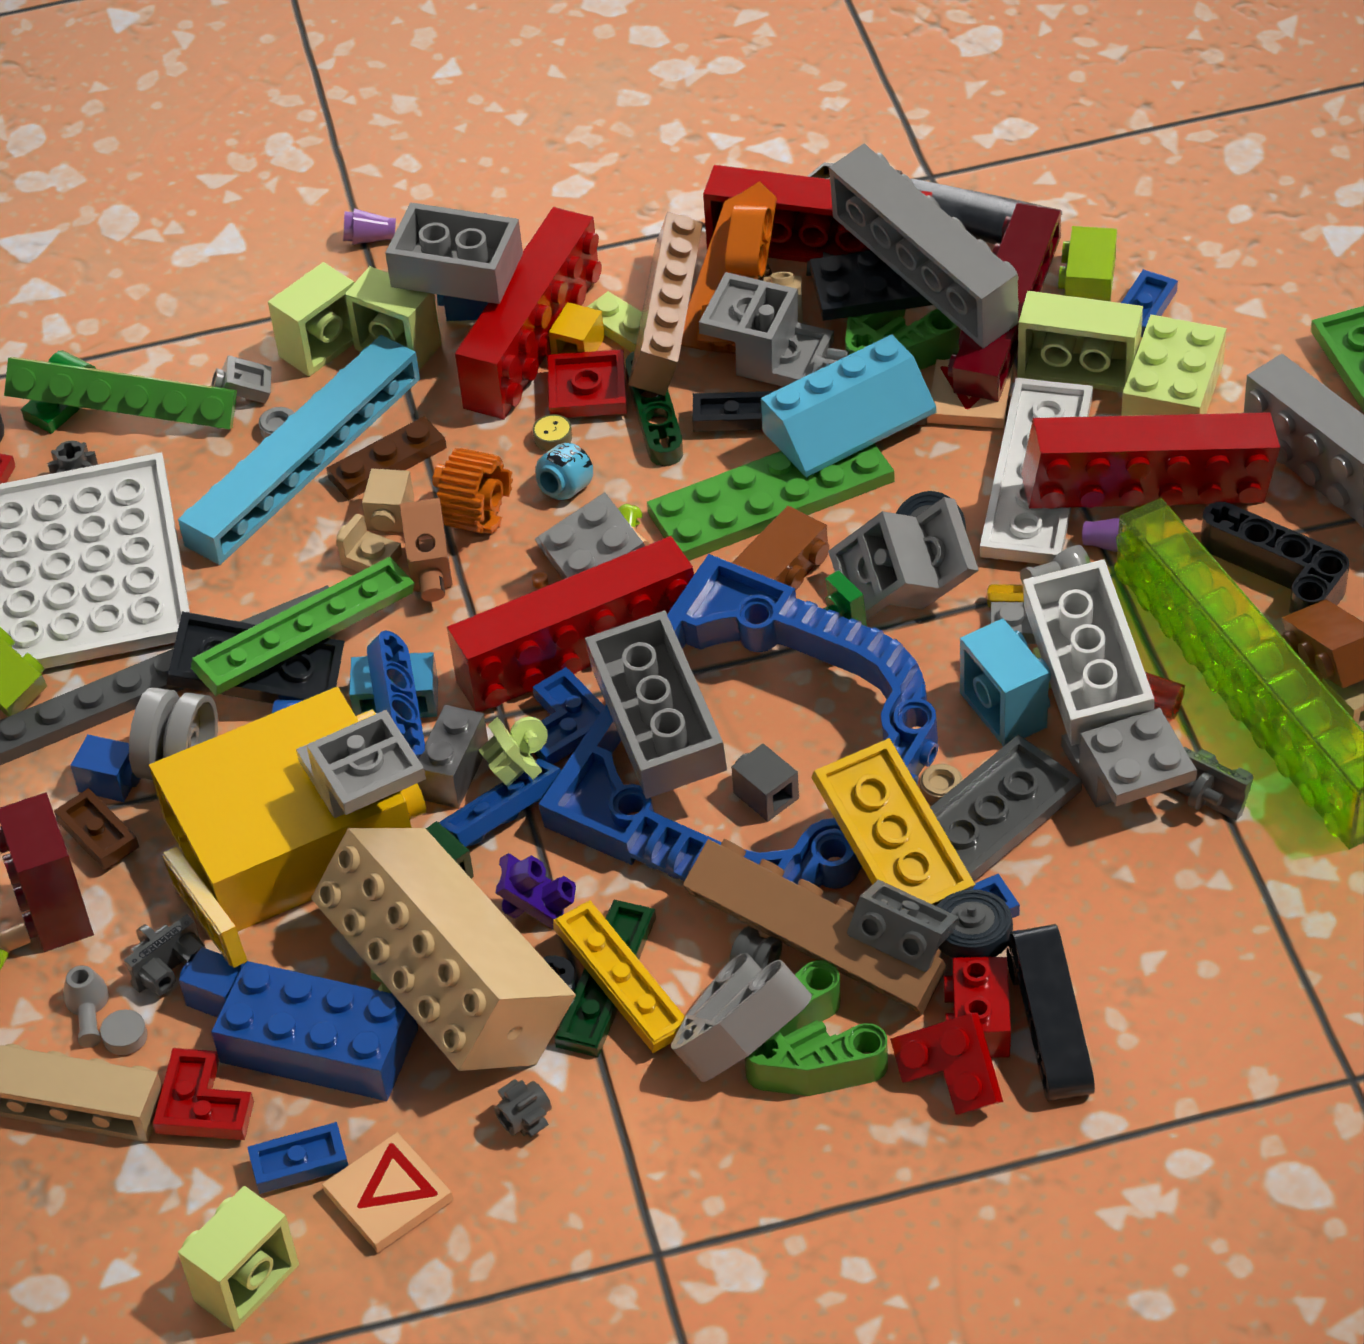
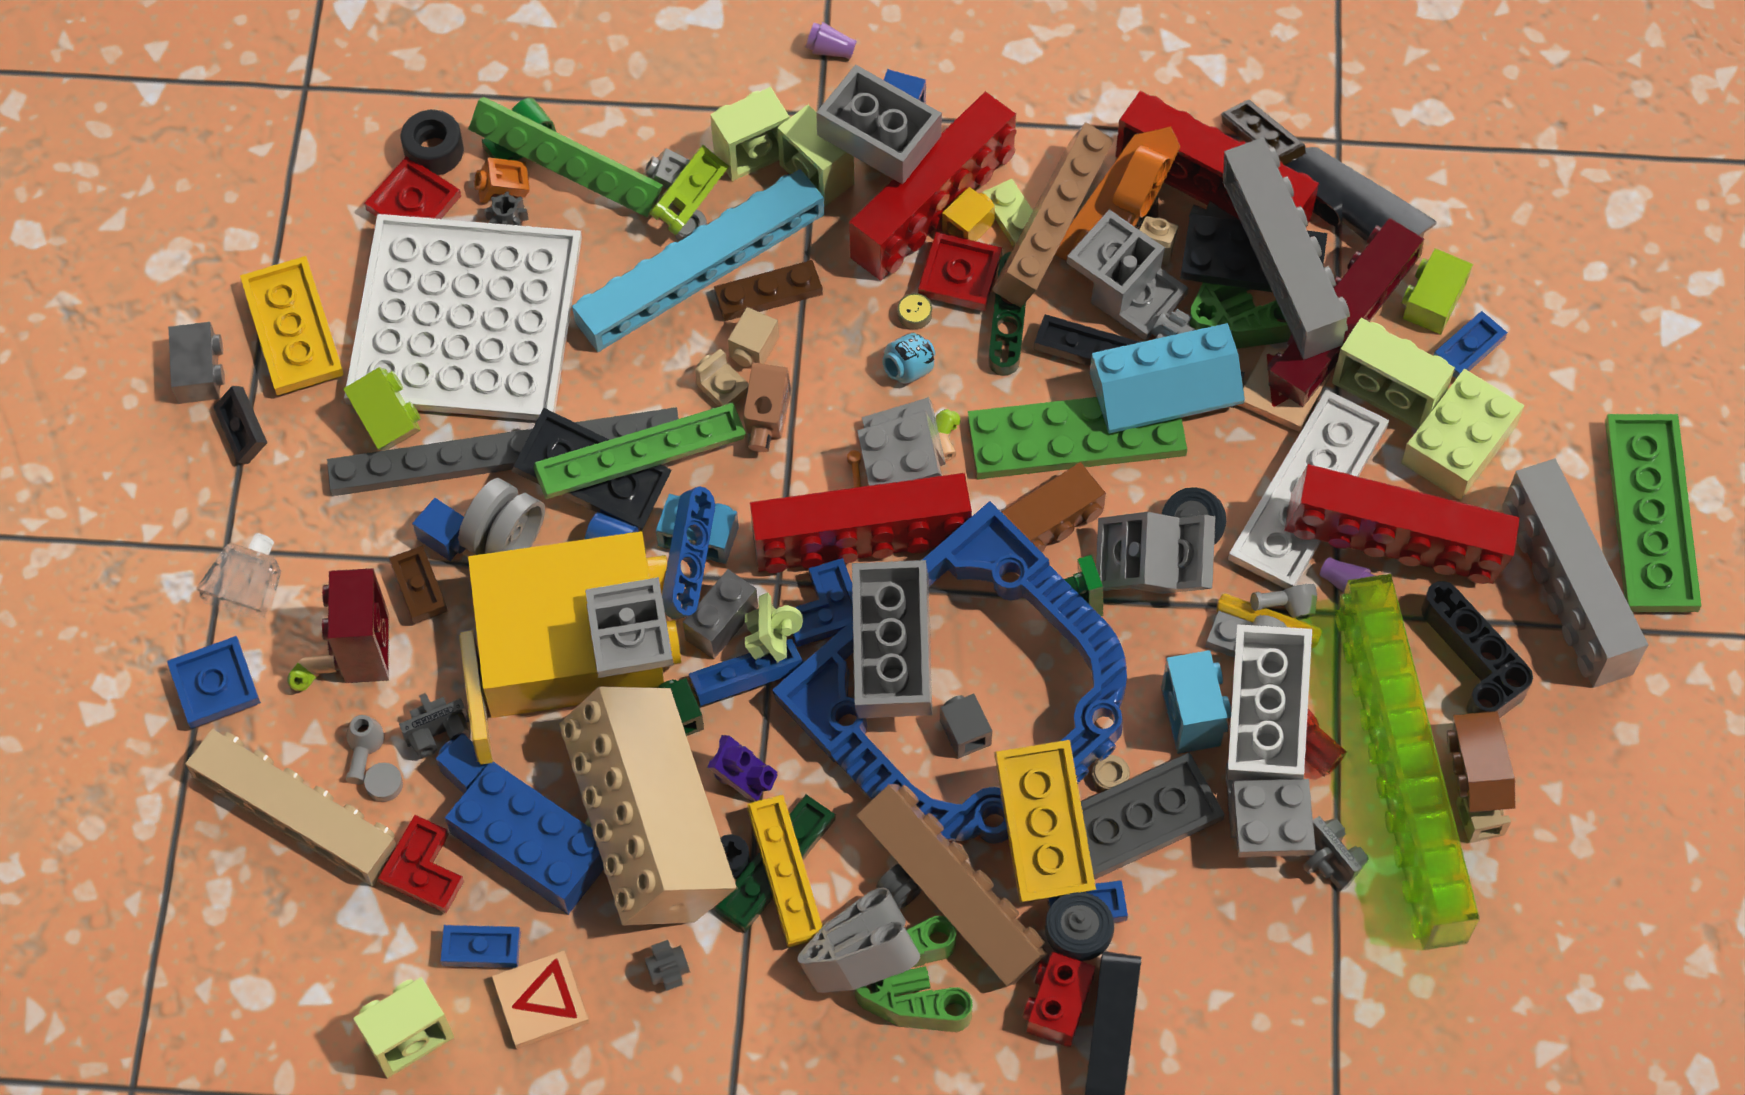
camera: 15 degrees right, 15 degrees up
orange brick [432,448,513,534] -> none
dark grey bracket [847,879,959,972] -> none
red plate [890,1012,1004,1115] -> none
none -> orange bracket [474,157,530,204]
none -> lime plate [649,145,729,235]

